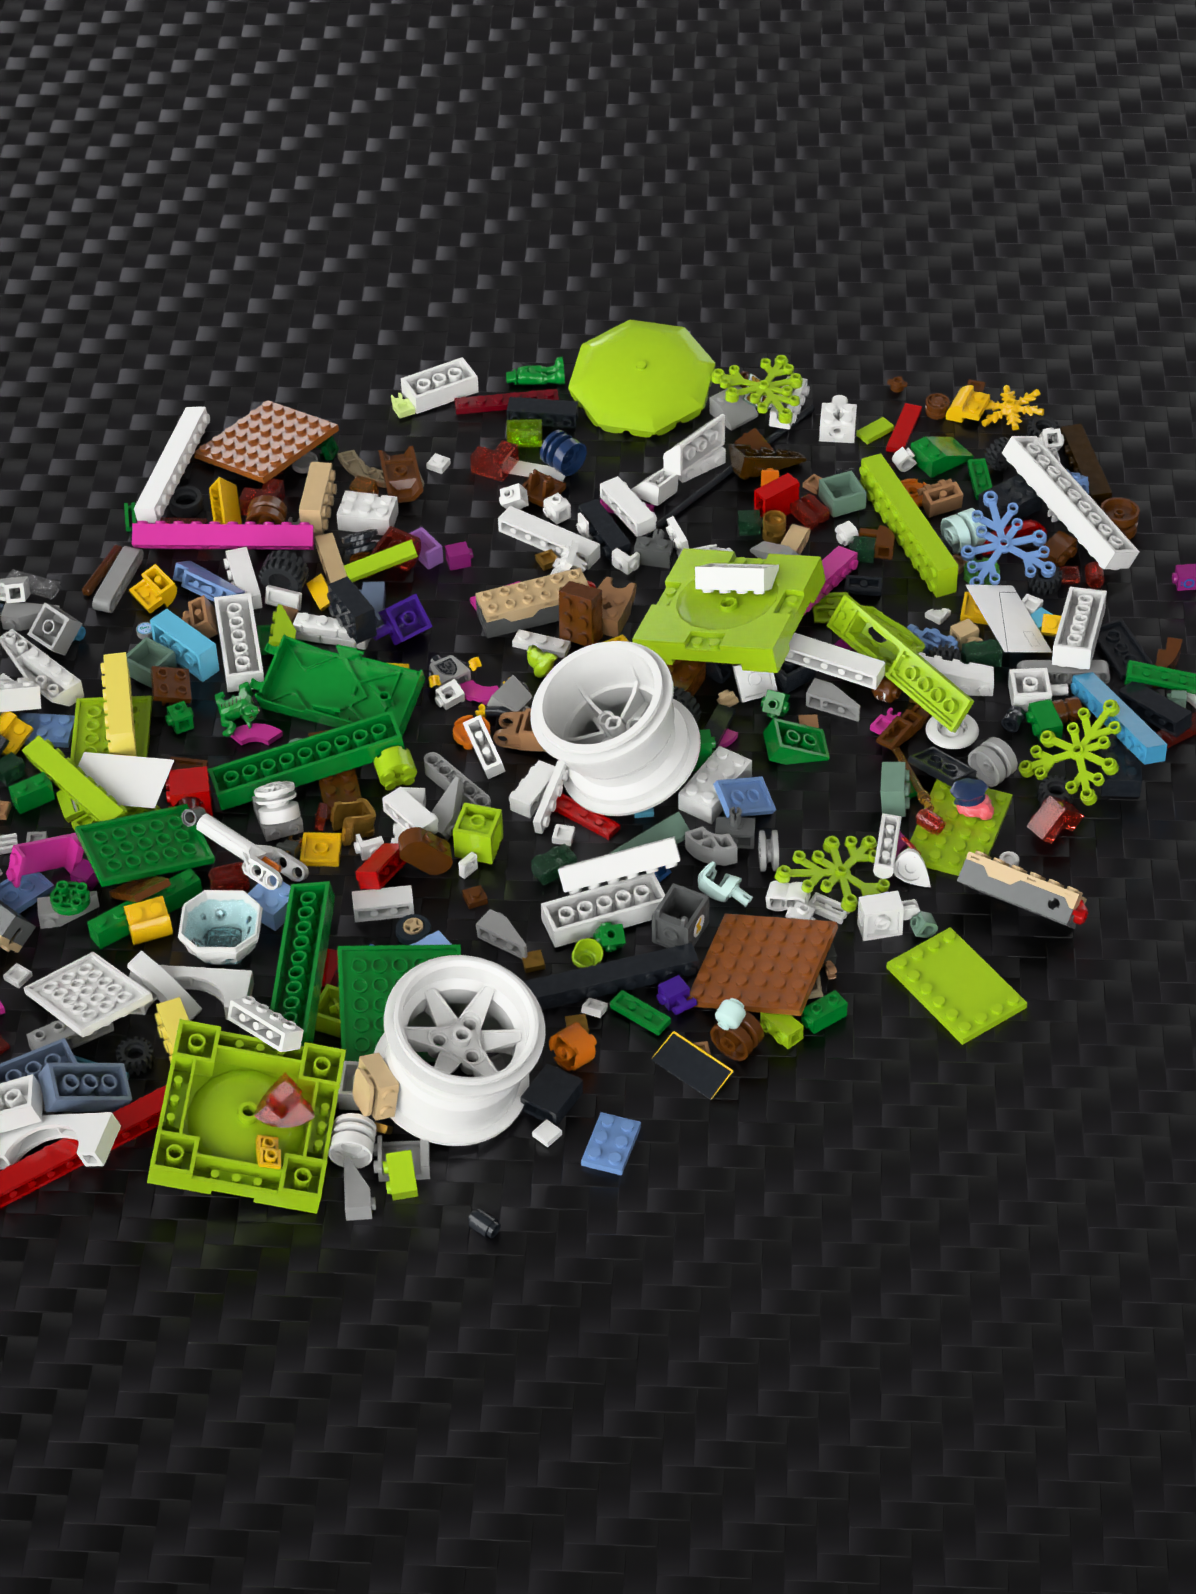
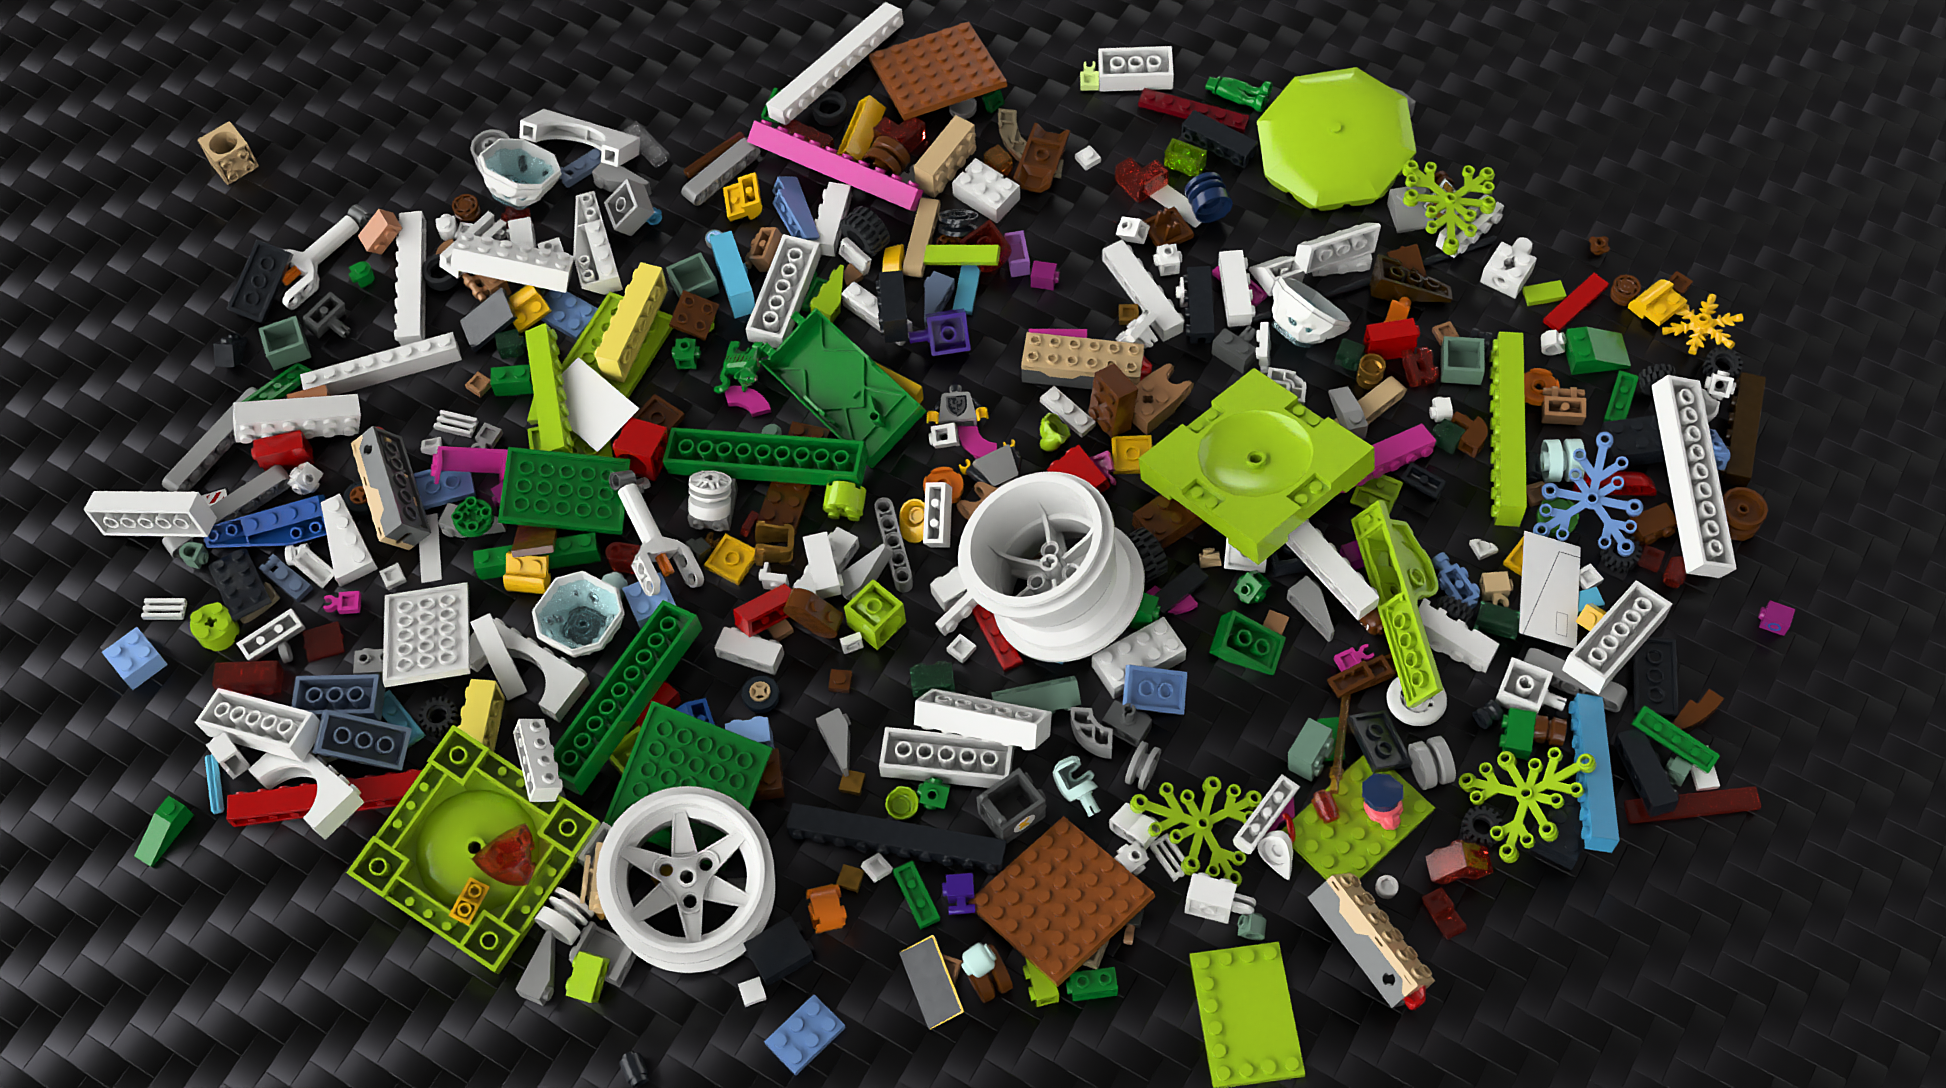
camera: 30 degrees right, 15 degrees up
white bracket [612,548,640,575] -> none
white slope [695,563,779,594] -> none
none -> white sticker [419,513,442,583]
none -> medium nougat tile [766,619,794,642]
none -> yellow cap [899,499,925,543]
none -> medium azure tile [953,265,981,315]
none -> white rock [1271,276,1351,348]
none -> clear red slope [1422,887,1466,940]

